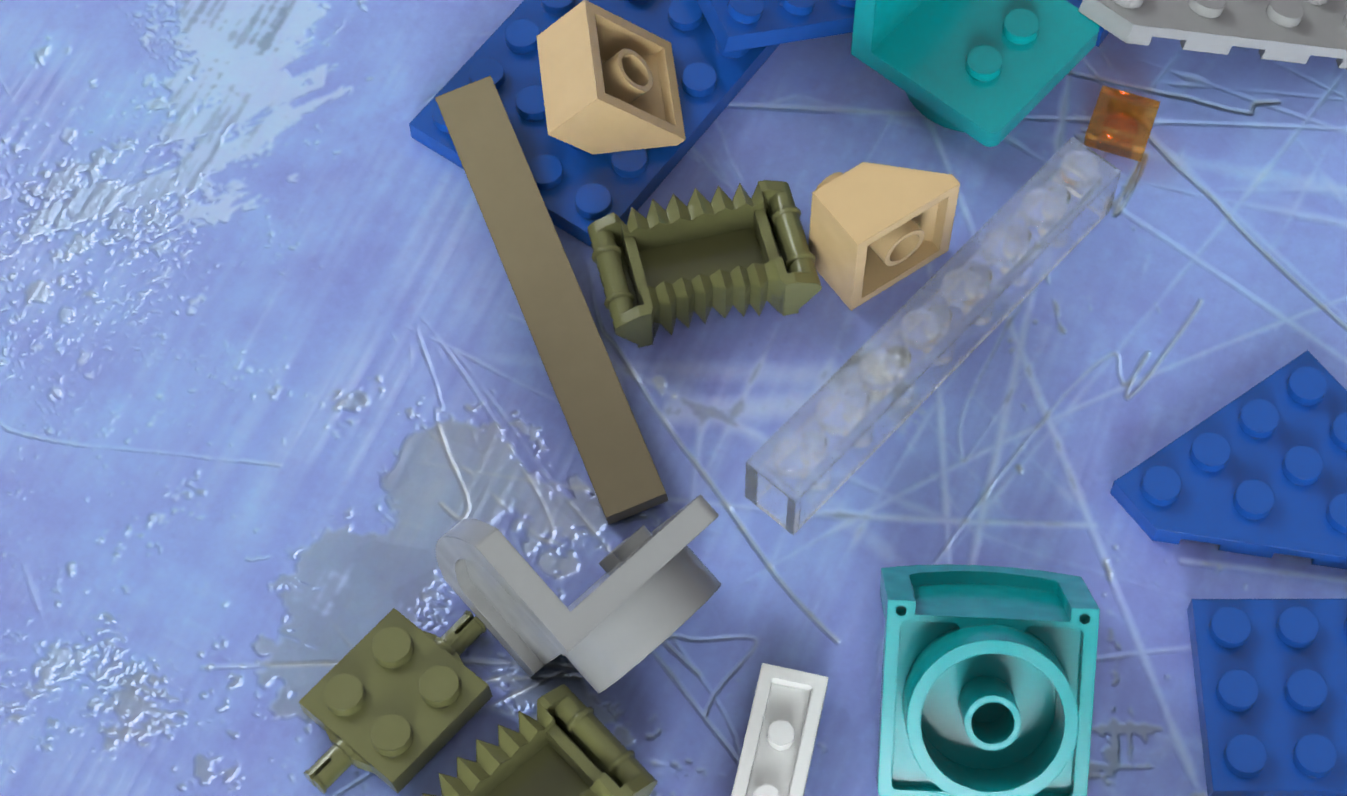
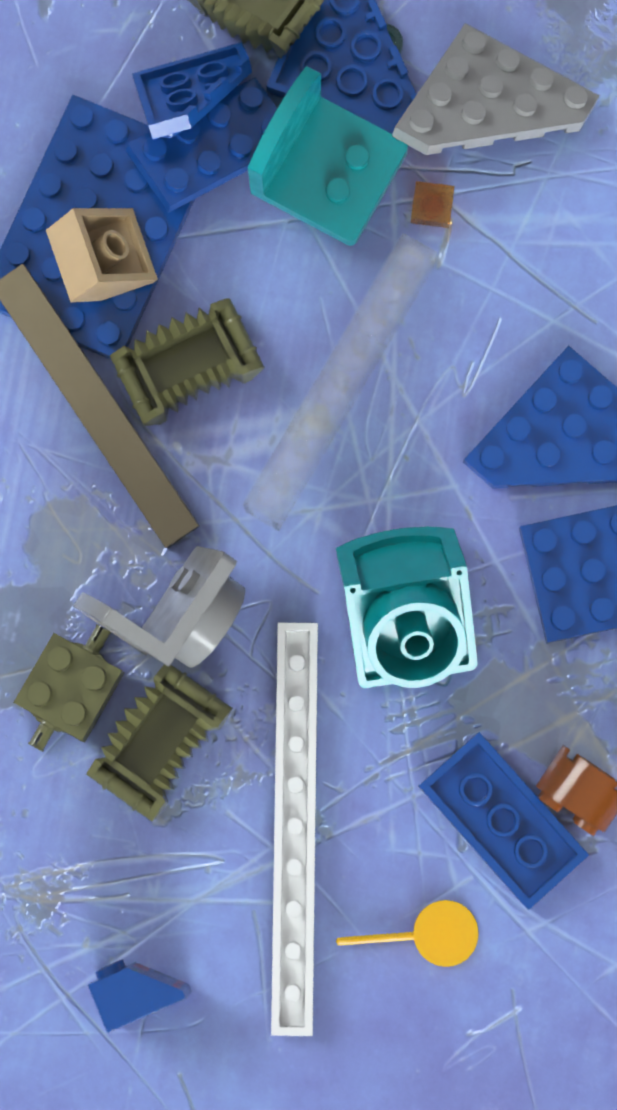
camera: 10 degrees left, 20 degrees up
tan slope [808,162,960,311] -> none

